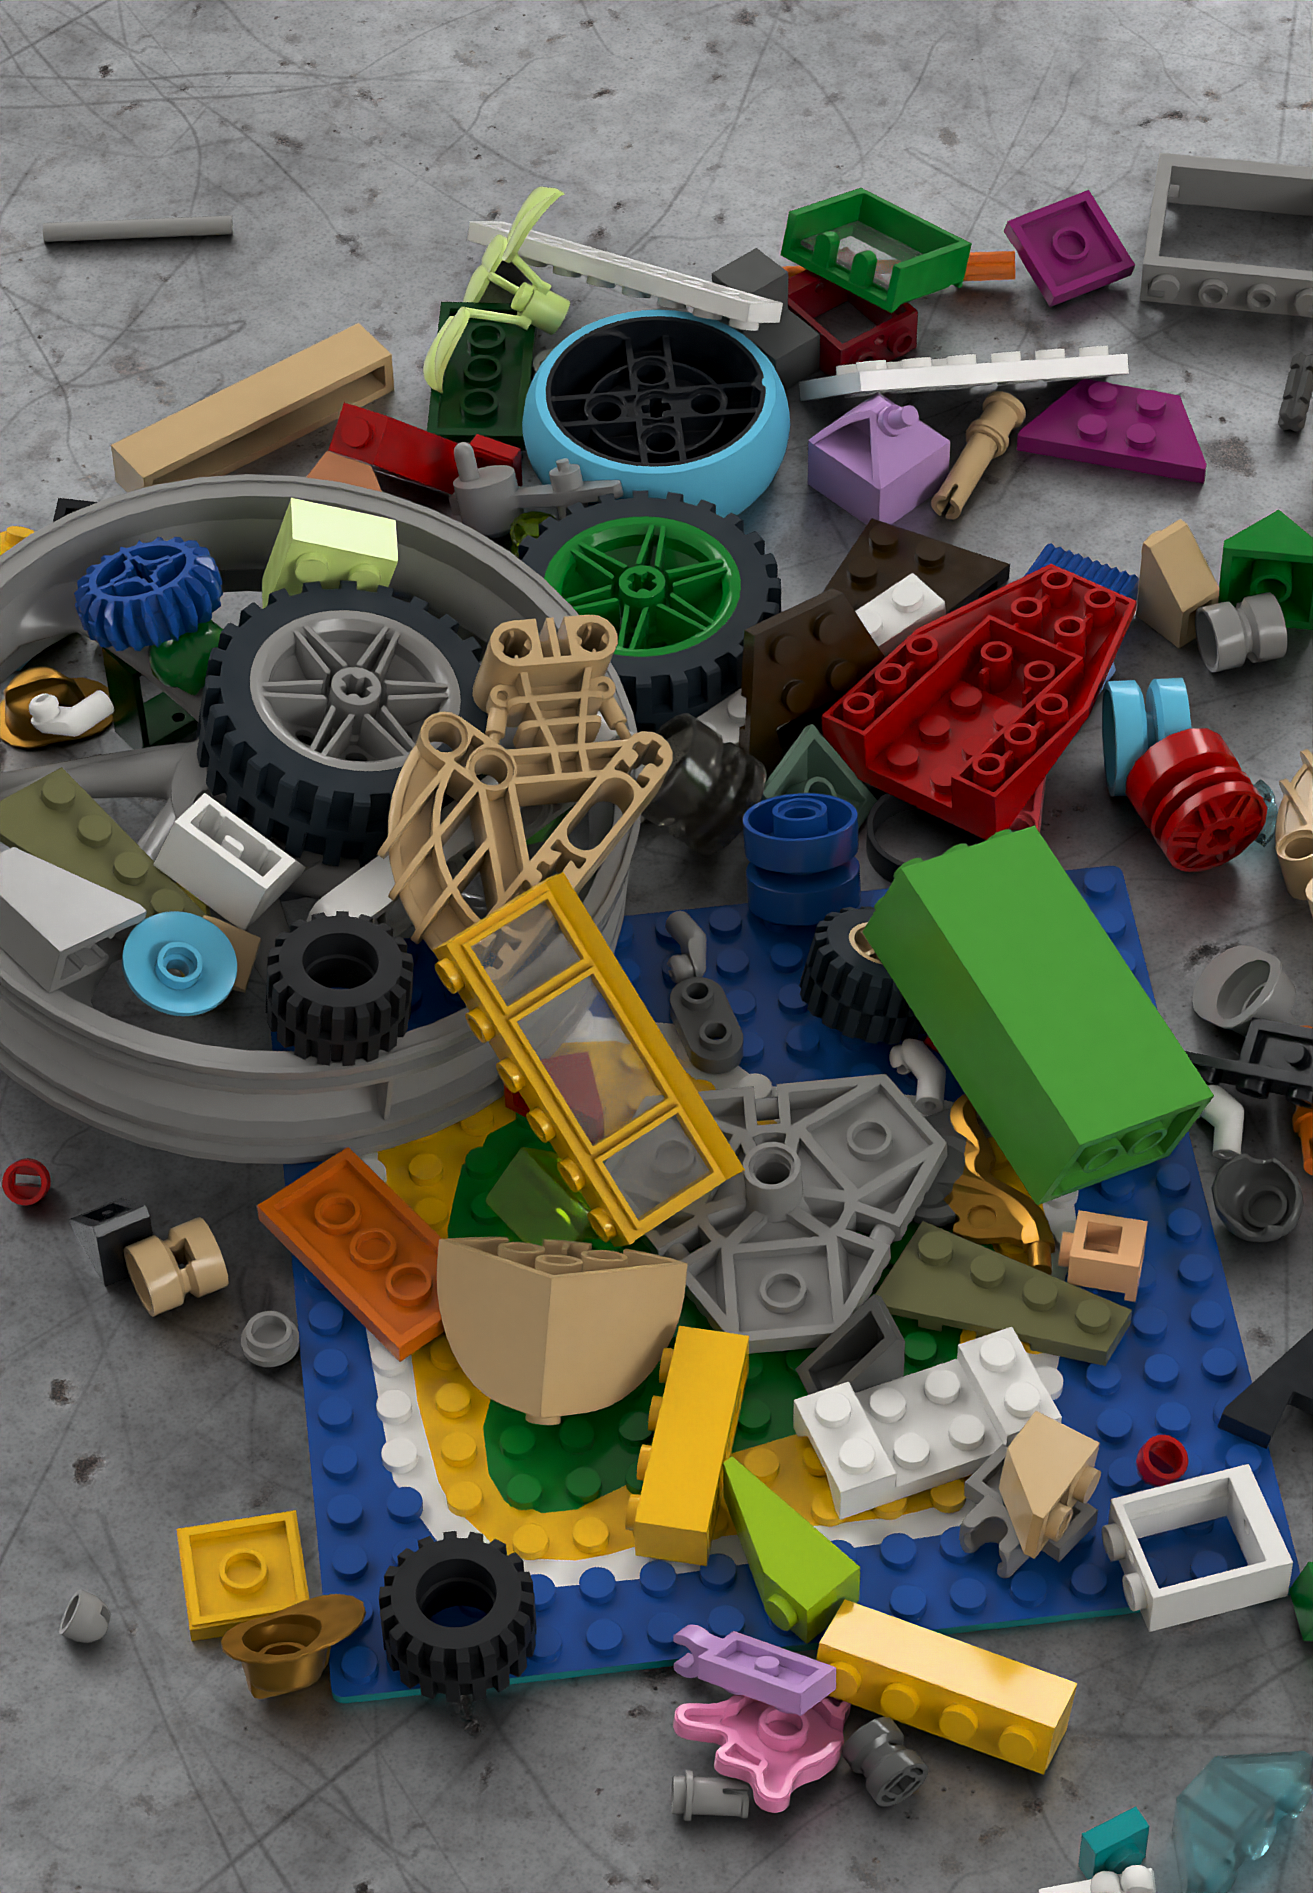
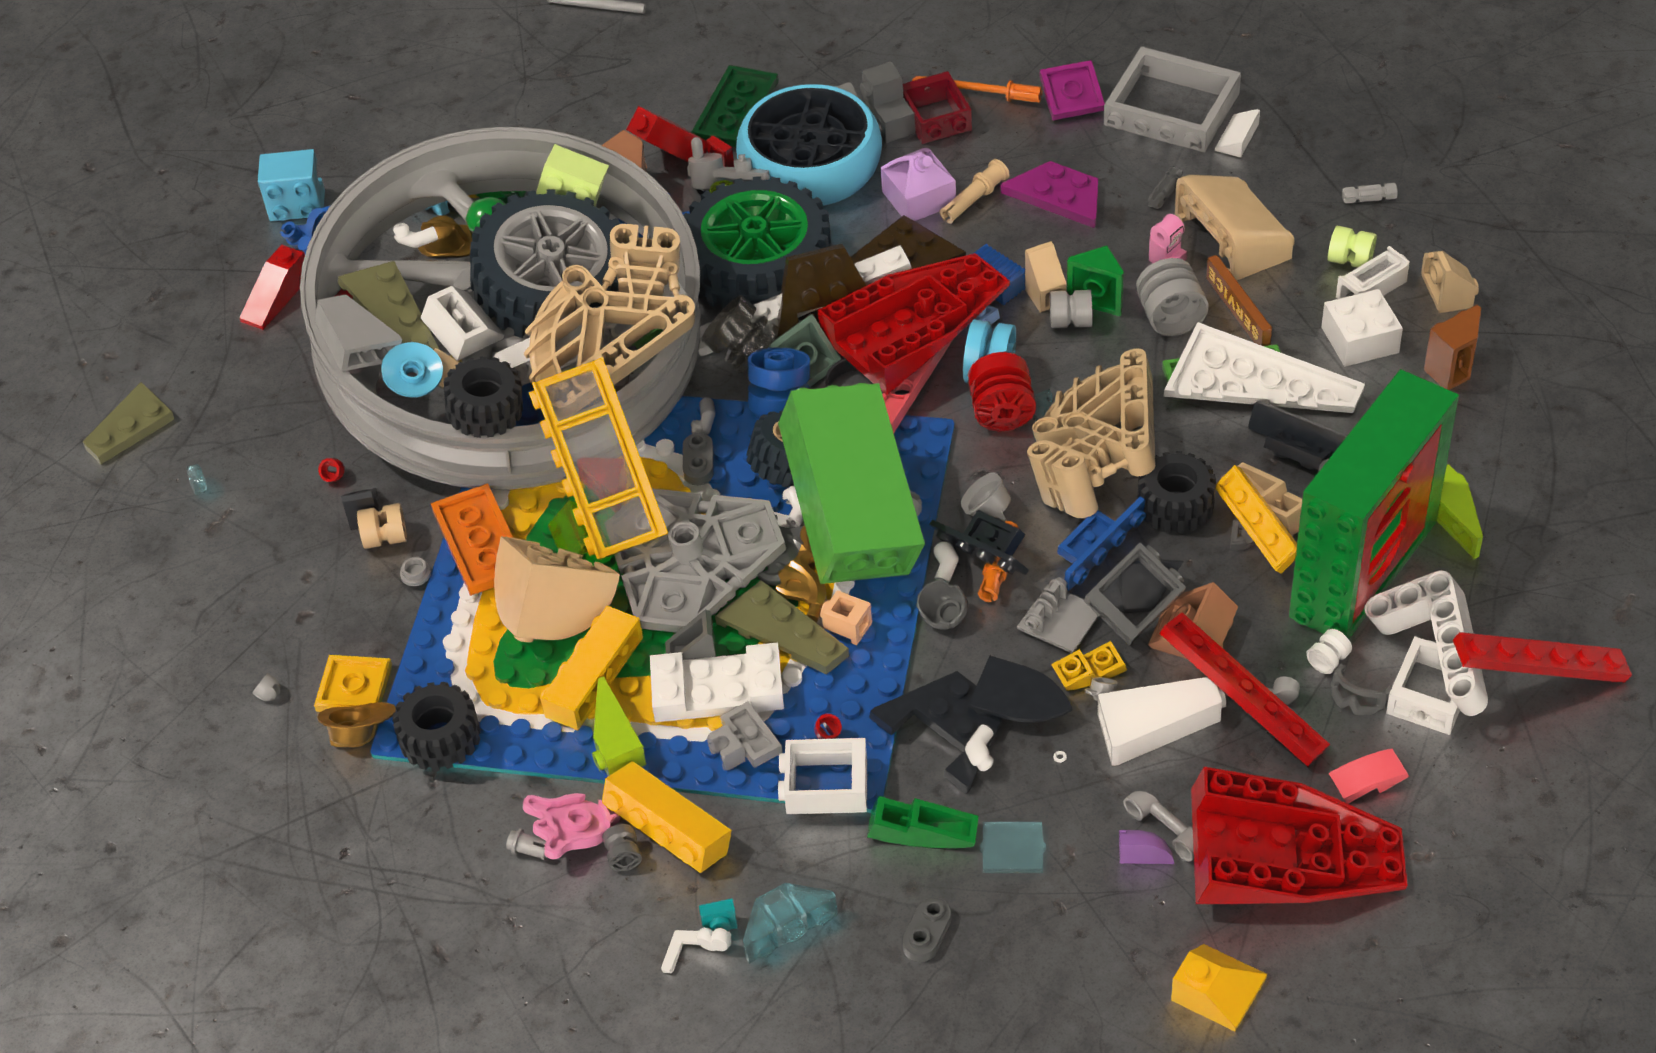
camera: 20 degrees right, 0 degrees up
blue gear [74,537,223,651] -> none
tan brick [111,323,394,492] -> none
yellowish green plant [423,187,570,393] -> none
white plate [467,221,783,331] -> none
lavender plate [673,1625,836,1716] -> none
green window [780,188,972,313] -> none
white wing [799,346,1129,401] -> none
tan slope [999,1411,1101,1559] -> none

